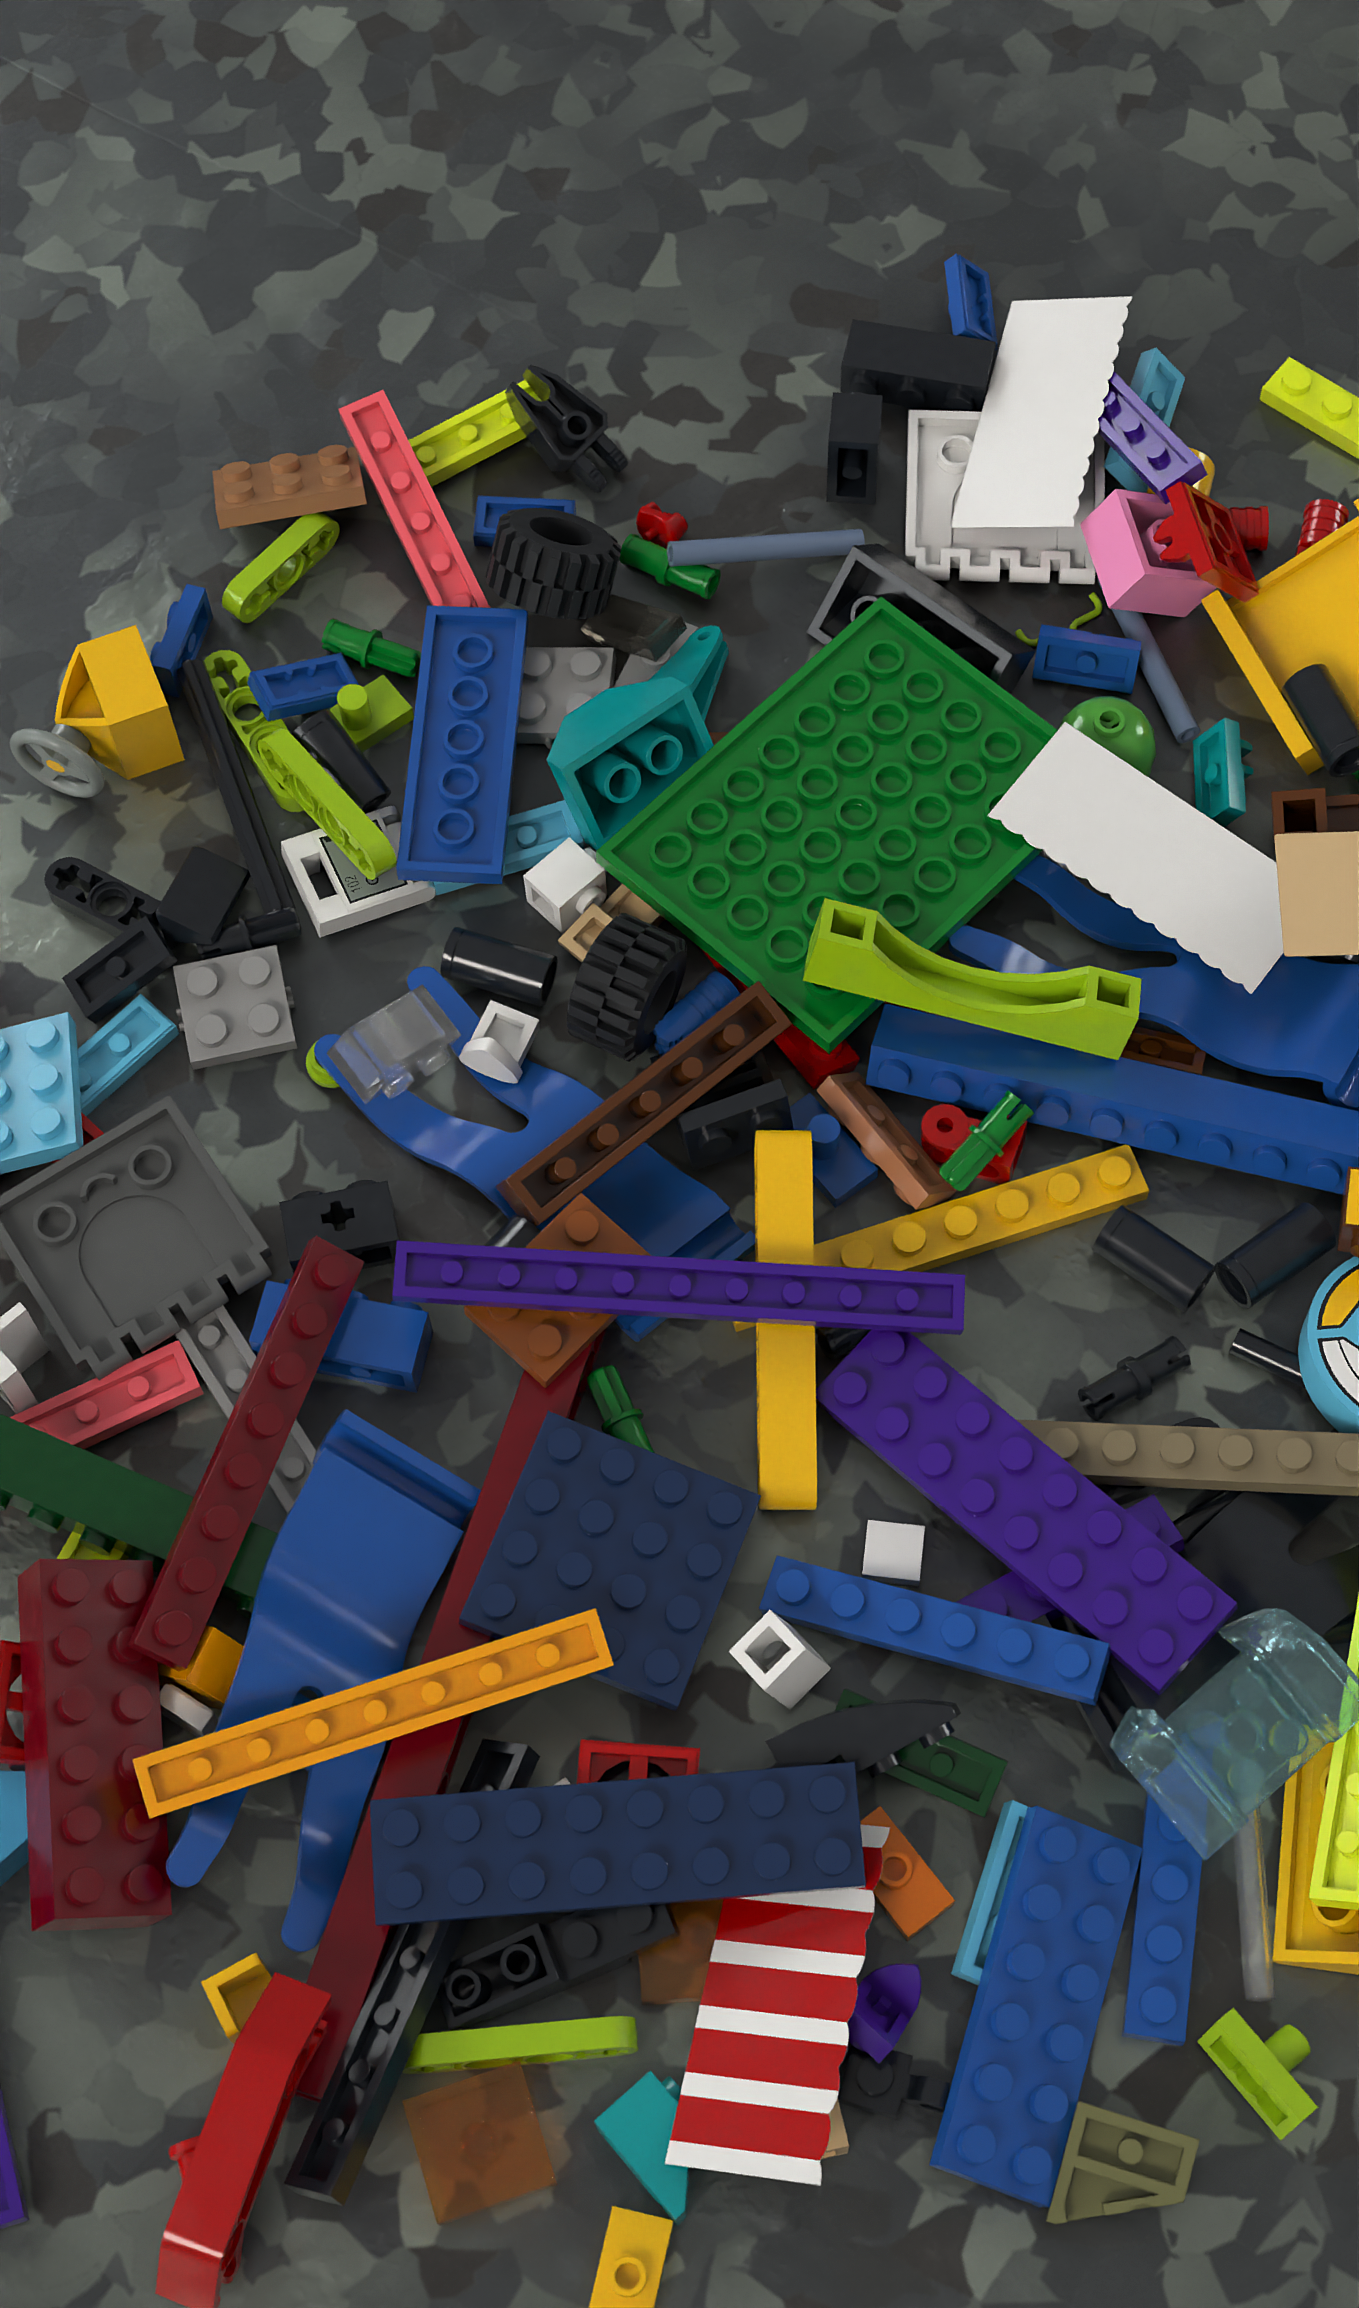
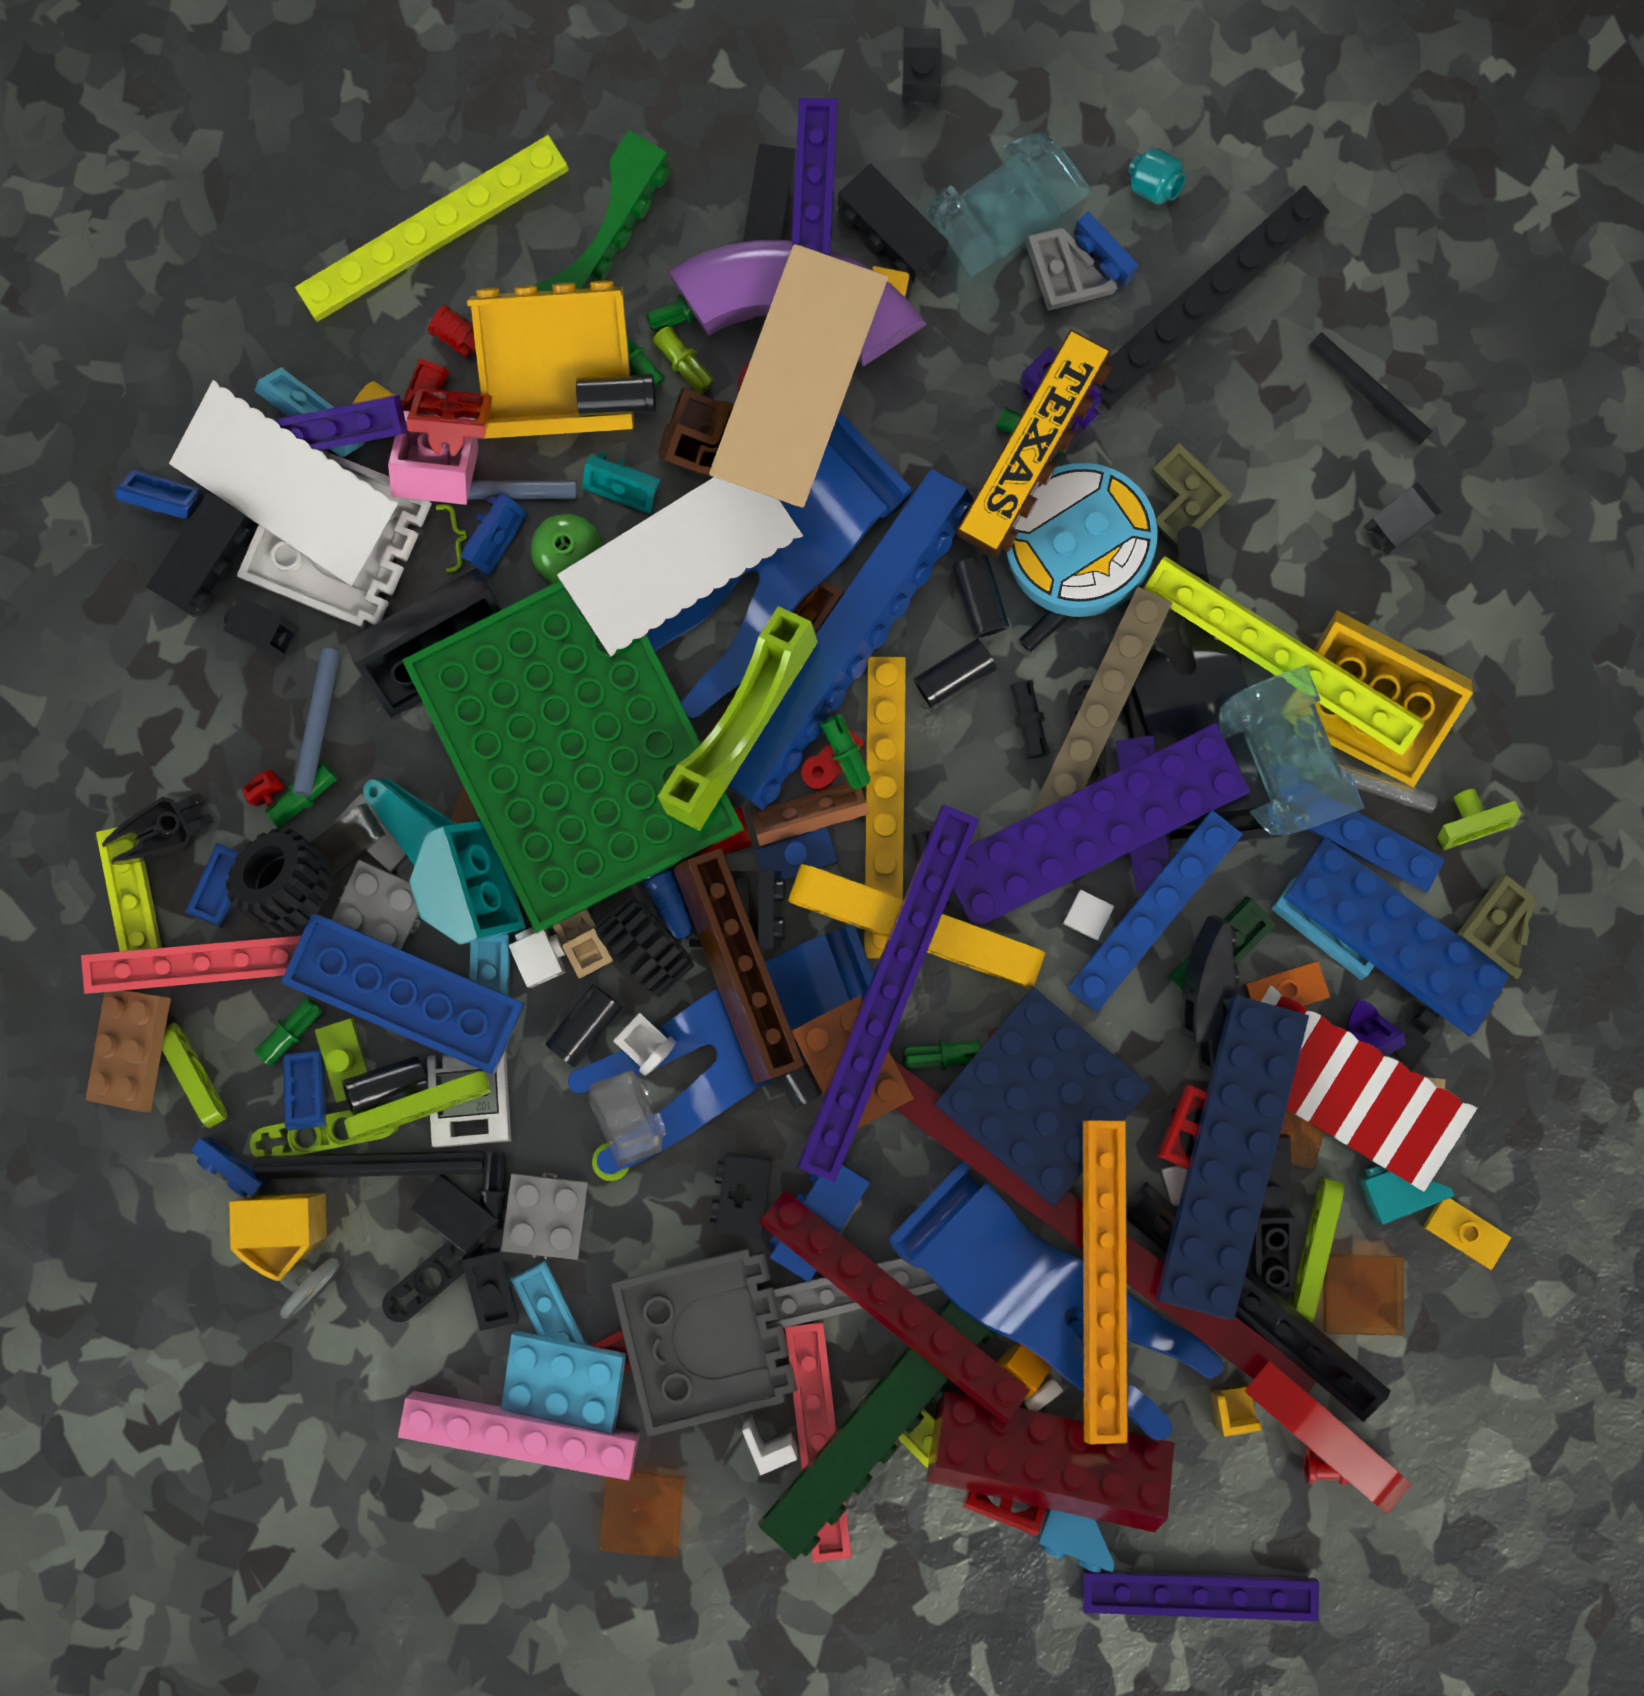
camera: 70 degrees left, 20 degrees up
white brick [729,1610,831,1710] -> none

